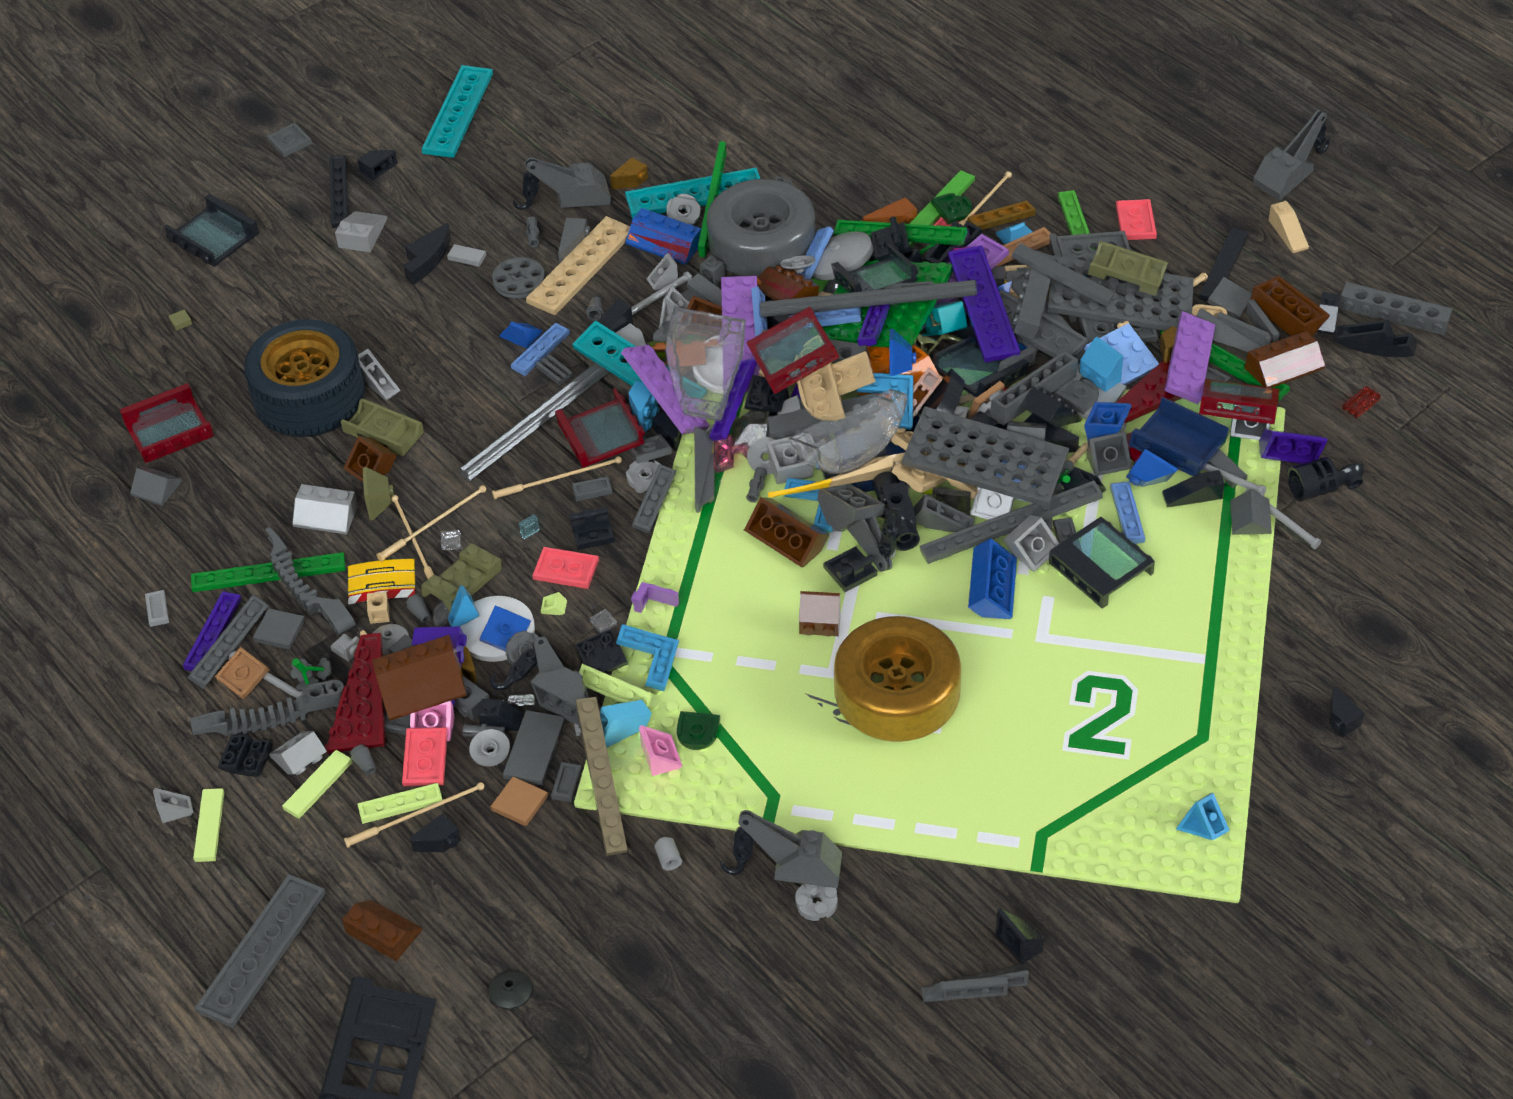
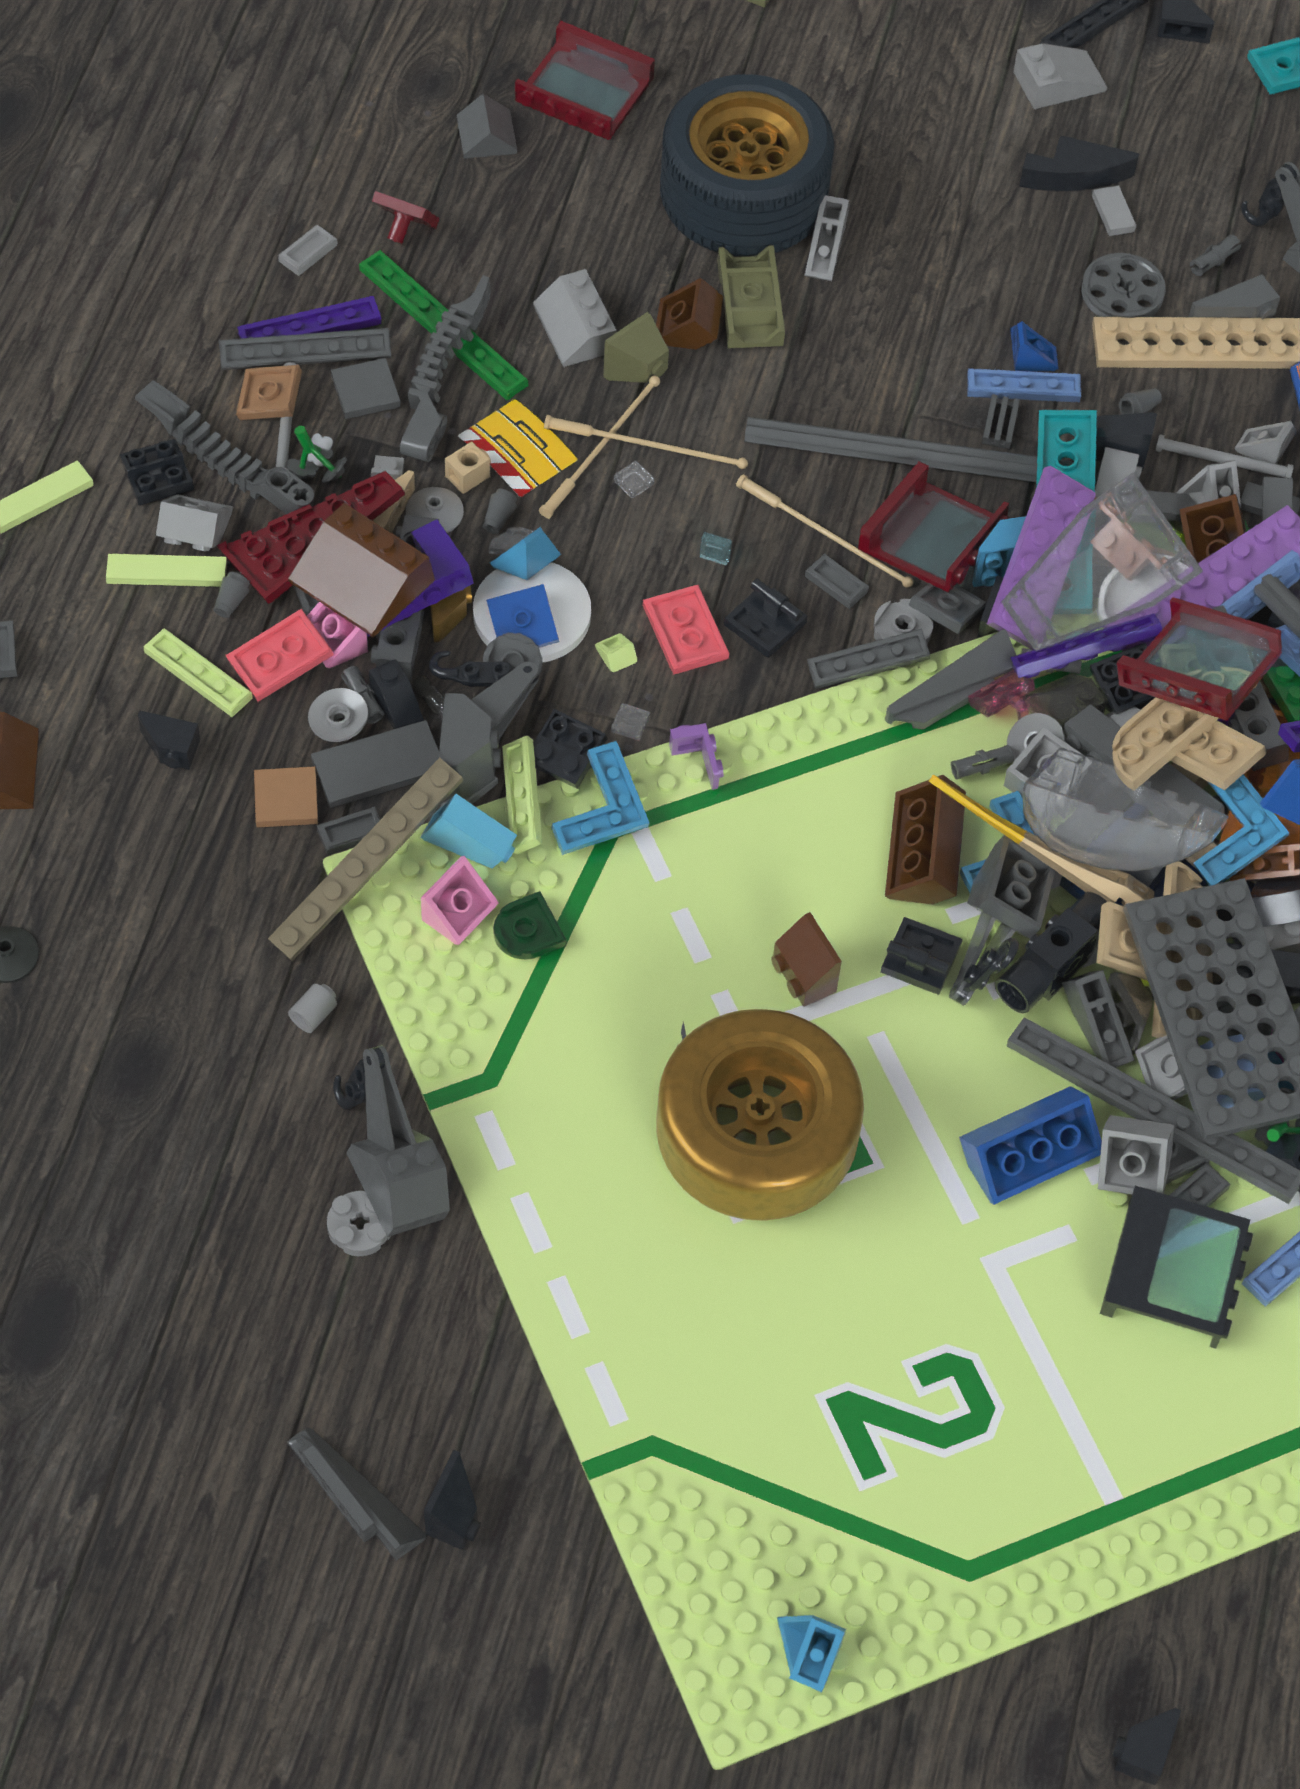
camera: 50 degrees right, 10 degrees up
light grey slope [153,788,194,823] -> none
tan piece [343,782,485,848] -> none
olive piece [421,543,501,612] -> none
none -> dark red tile [372,191,440,245]

